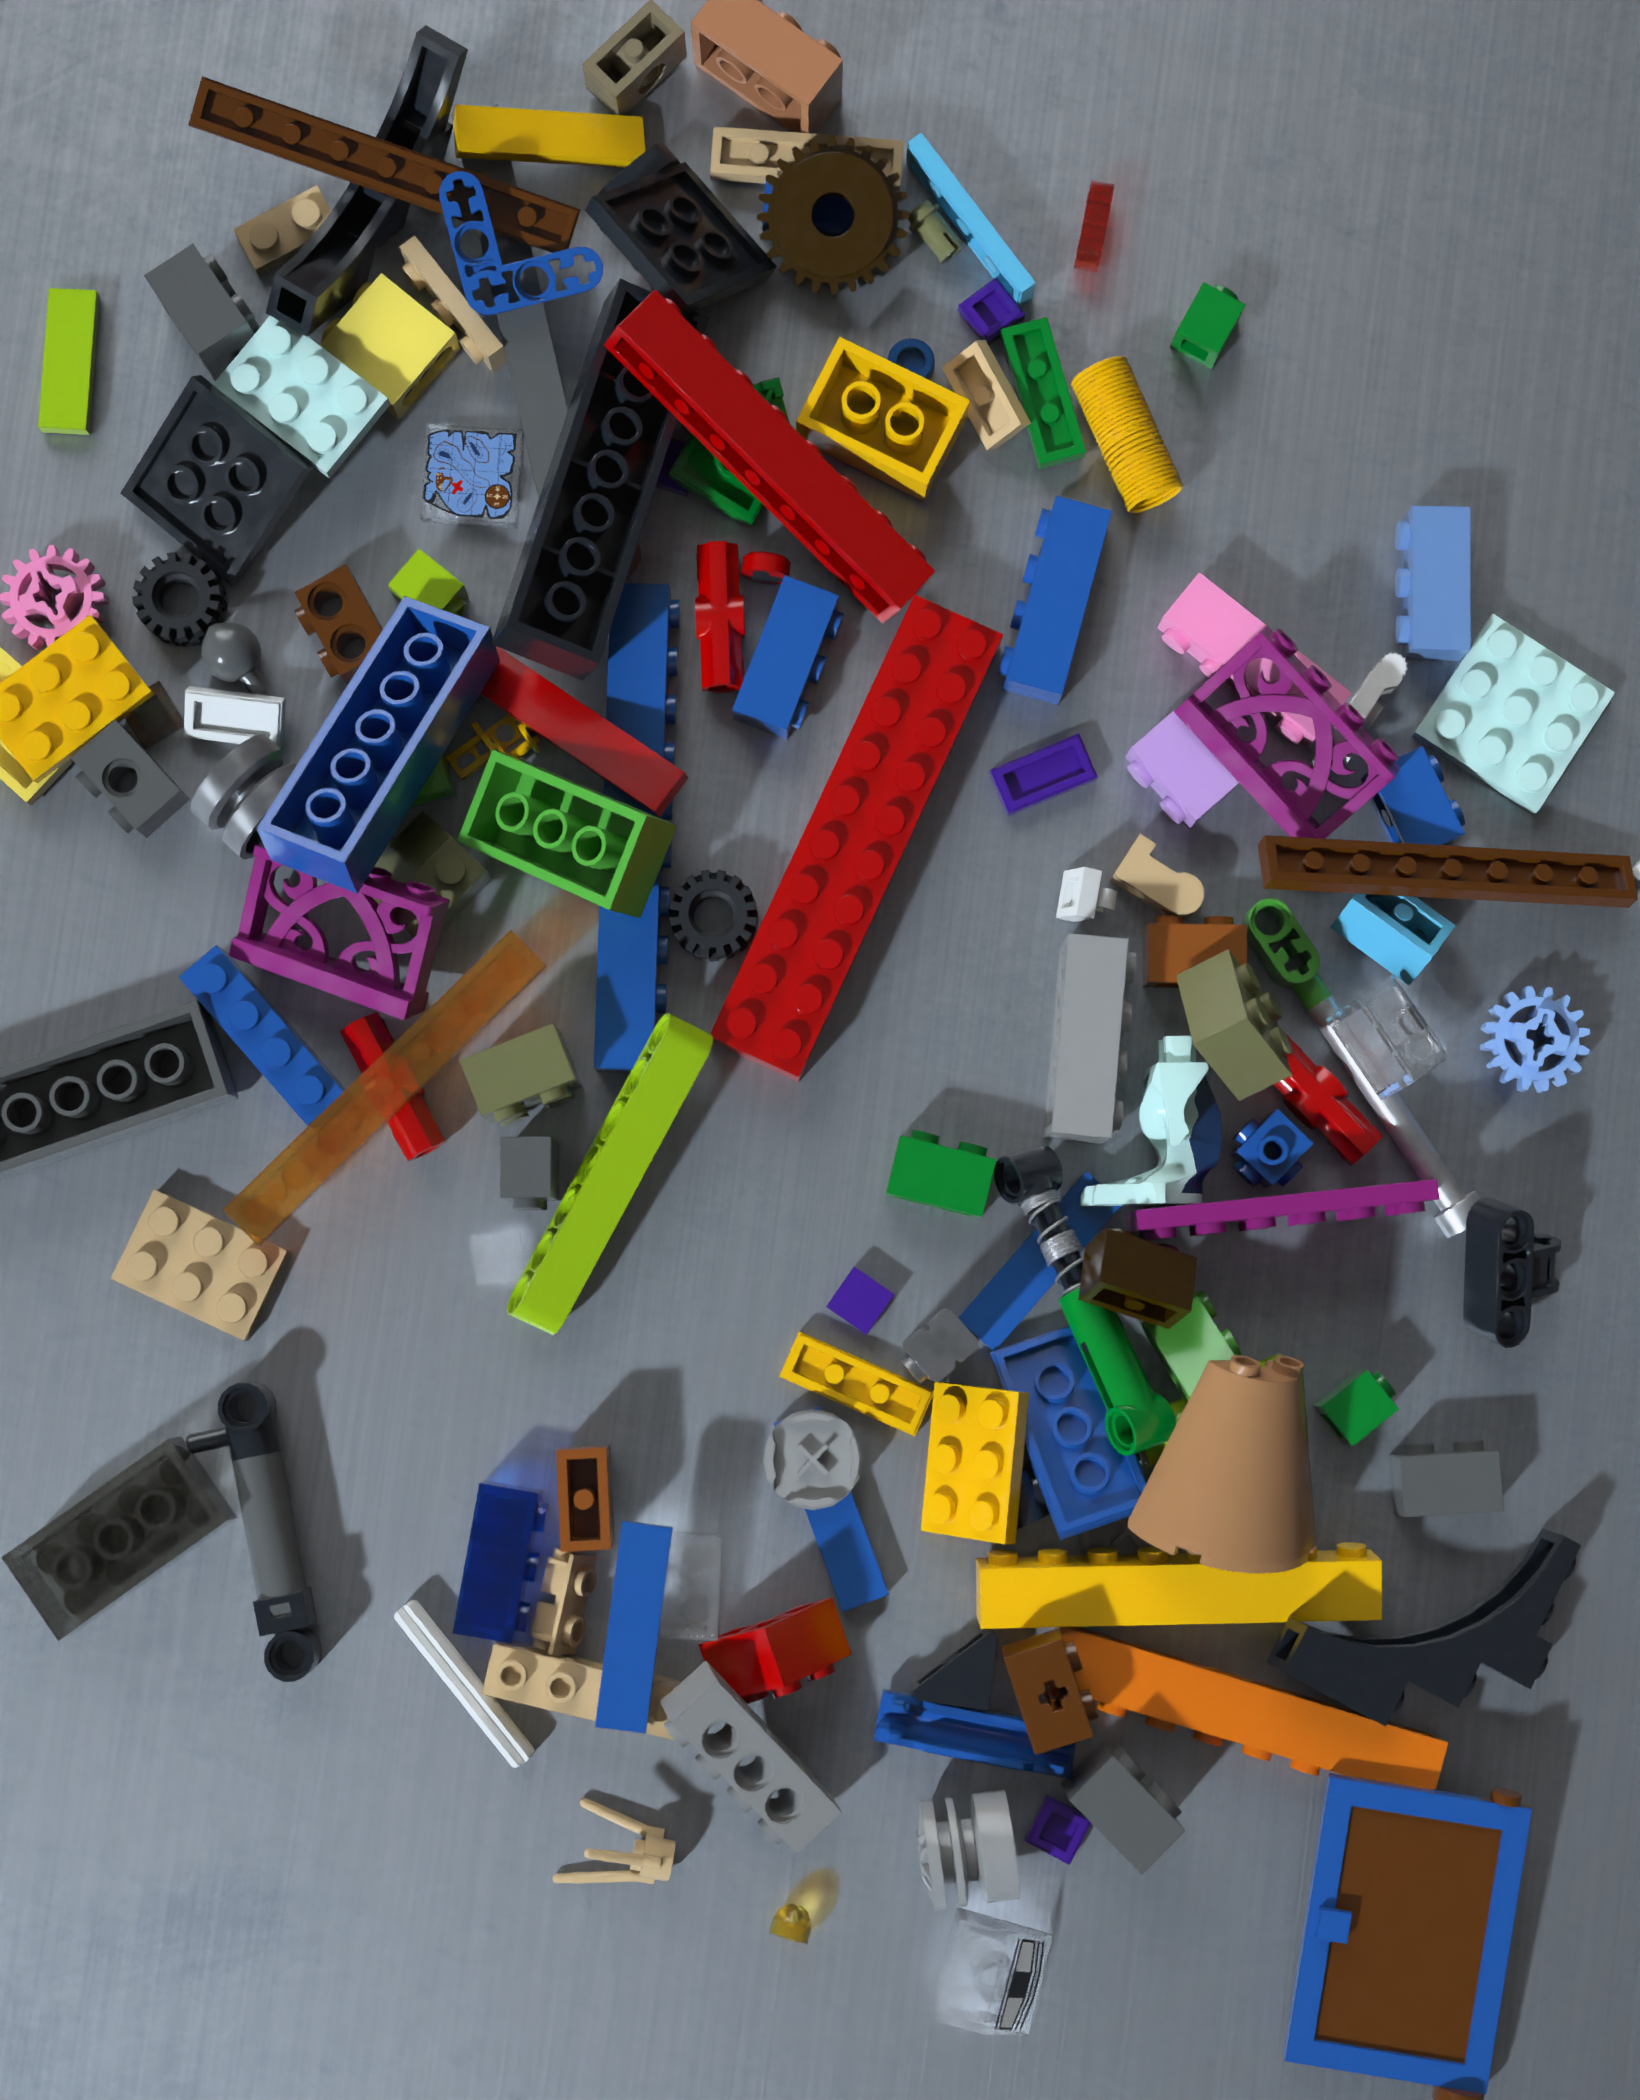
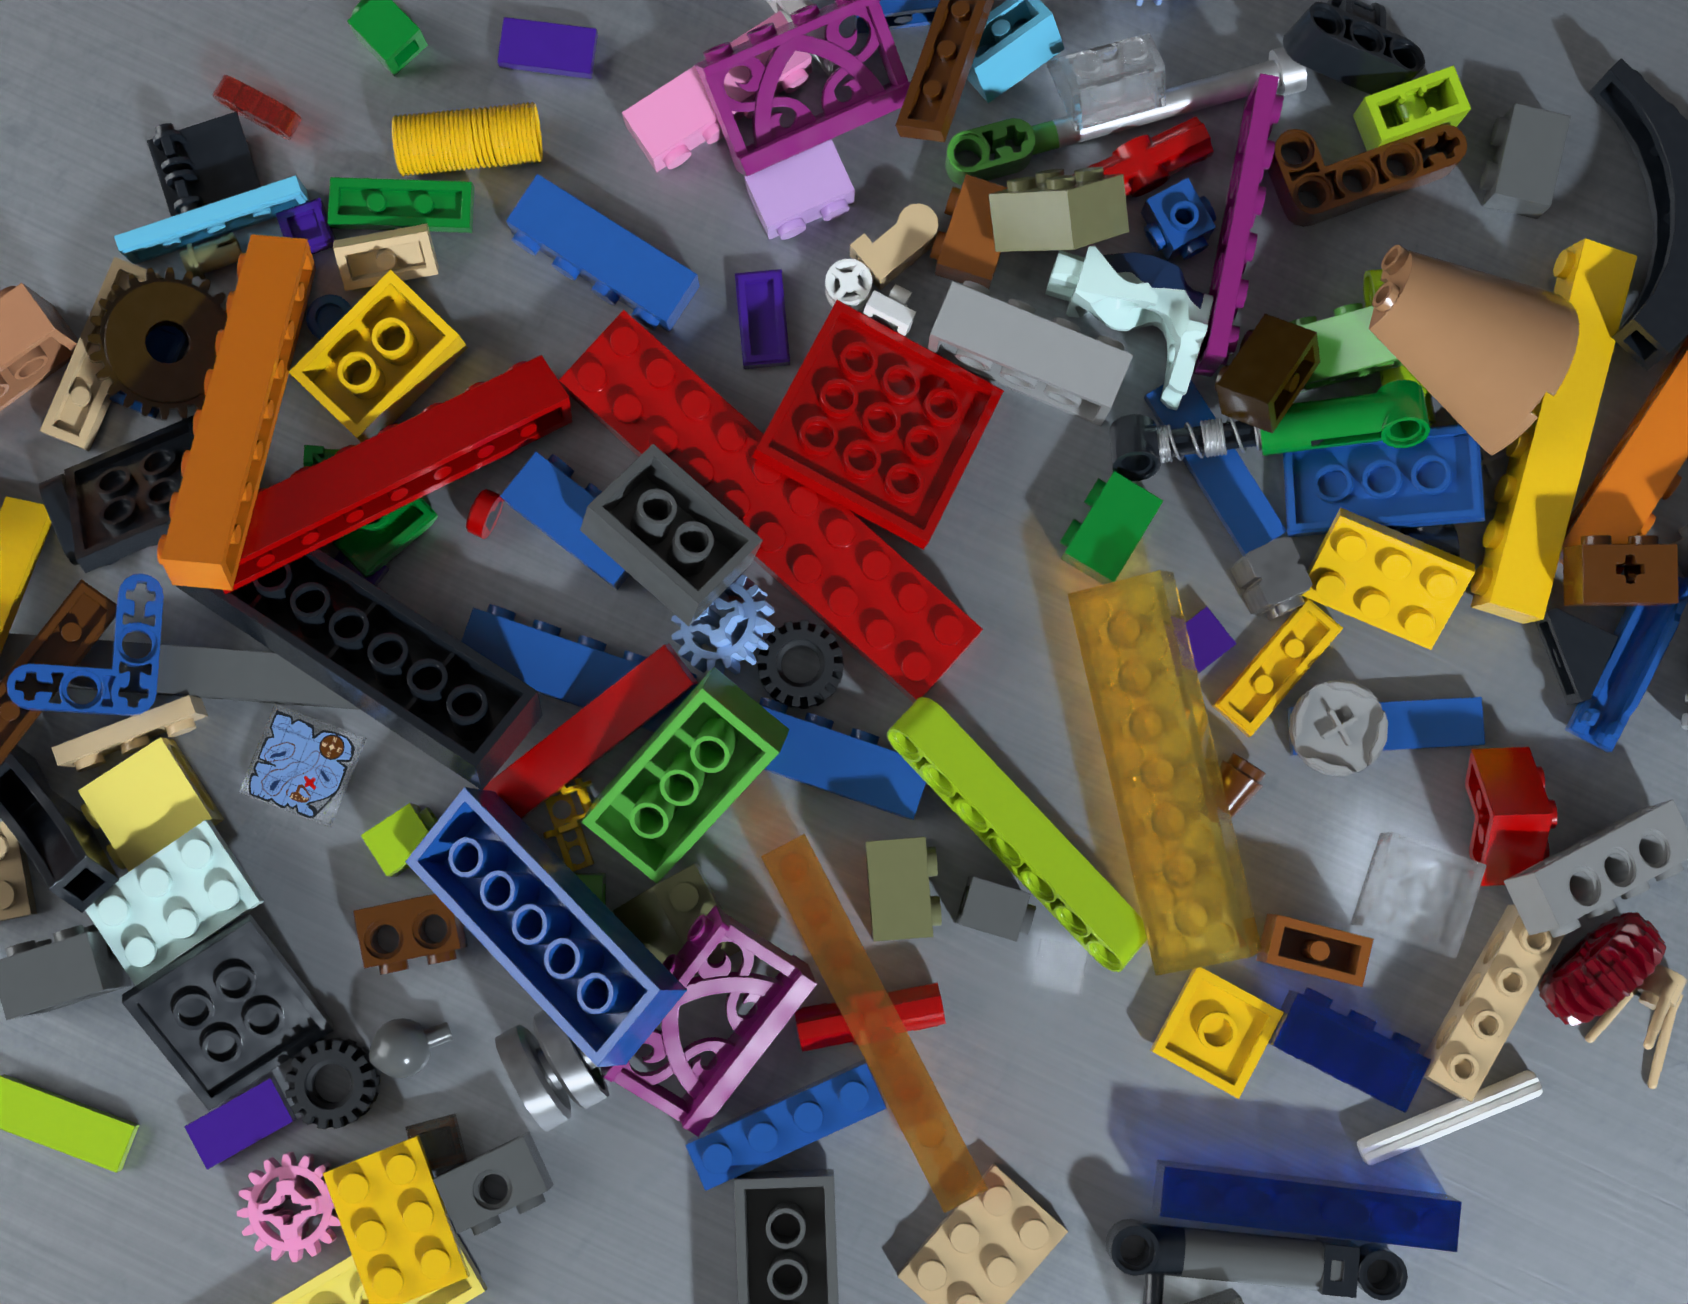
camera: 70 degrees left, 0 degrees up
white tile [184,686,286,748] -> none
tan hinge [530,1548,597,1655] -> none
blue tile [595,1520,673,1734] -> none
red piece [695,541,745,693] -> none
green brick [1313,1369,1399,1446] -> none
none -> black hinge [147,111,261,217]
none -> orange brick [157,234,316,590]
none -> dark purple tile [184,1077,297,1170]
none -> dark purple tile [497,17,598,79]
none -> dark grey brick [580,444,763,626]
none -> light blue gear [671,574,775,675]
none -> red plate [752,300,1004,550]
none -> white wheel [825,258,872,311]
none -> clear yellow brick [1068,570,1262,976]
none -> yellow plate [1150,965,1284,1099]
none -> clear blue brick [1152,1160,1462,1252]
none -> reddish brown cone [1200,752,1266,827]
none -> reddish brown beam [1267,124,1467,227]
none -> lime brick [1353,65,1471,151]
none -> dark red gear [1538,912,1666,1026]

